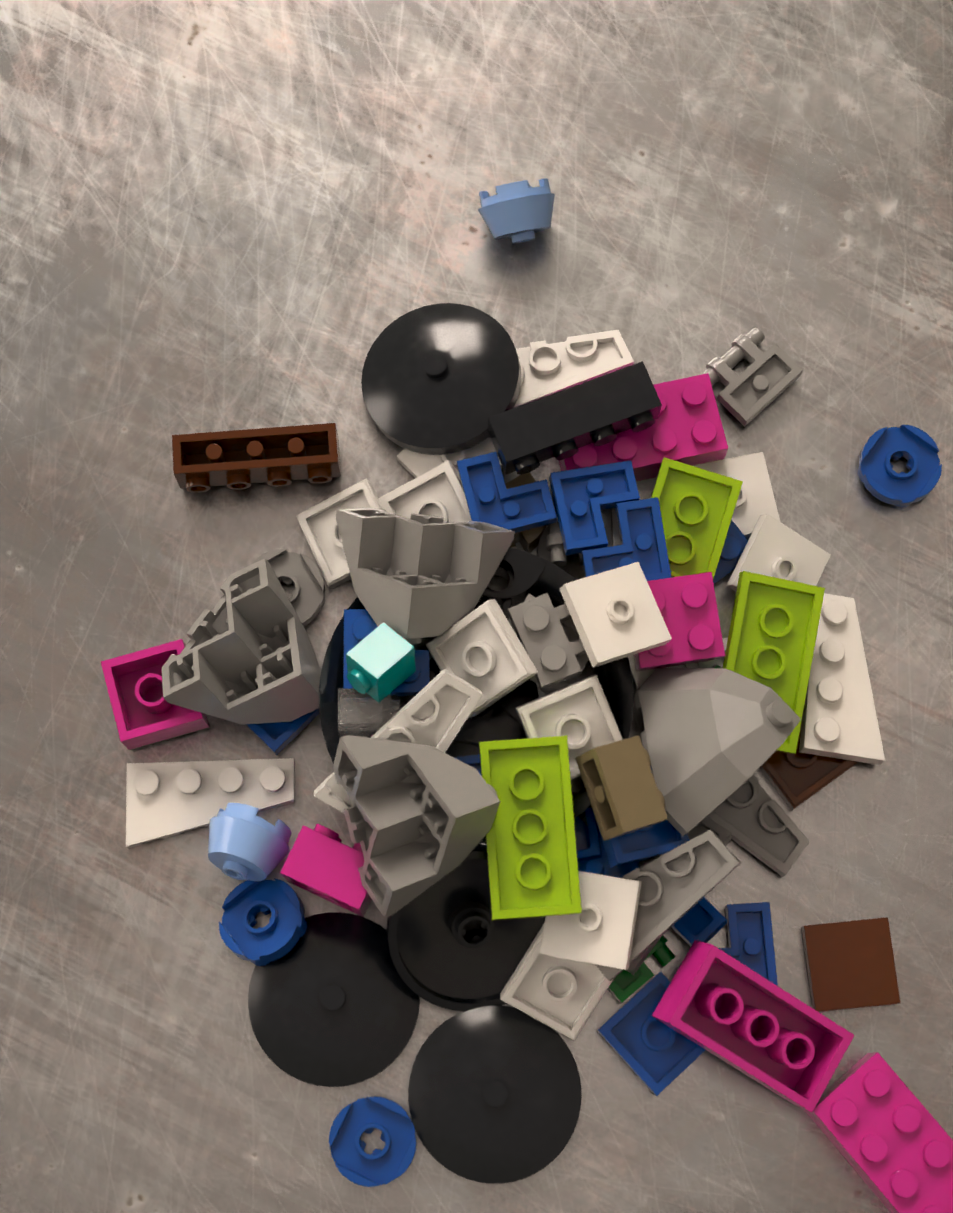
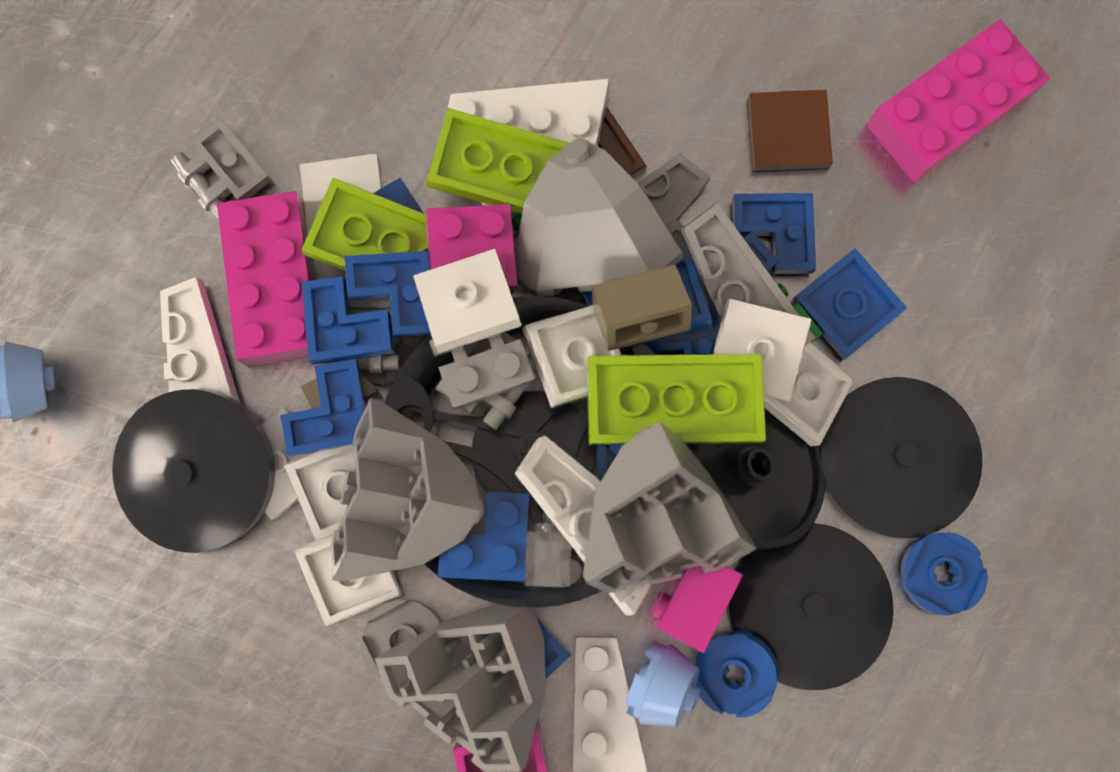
camera: 85 degrees left, 5 degrees up
reddish brown brick [172,423,341,493] -> none
brick [346,622,416,703] -> none
white plate [426,599,538,718] -> none
black brick [488,361,662,475] -> none
dark pink brick [652,940,855,1113] -> none
white plate [726,514,831,591] -> none
blue plate [858,425,942,508] -> none

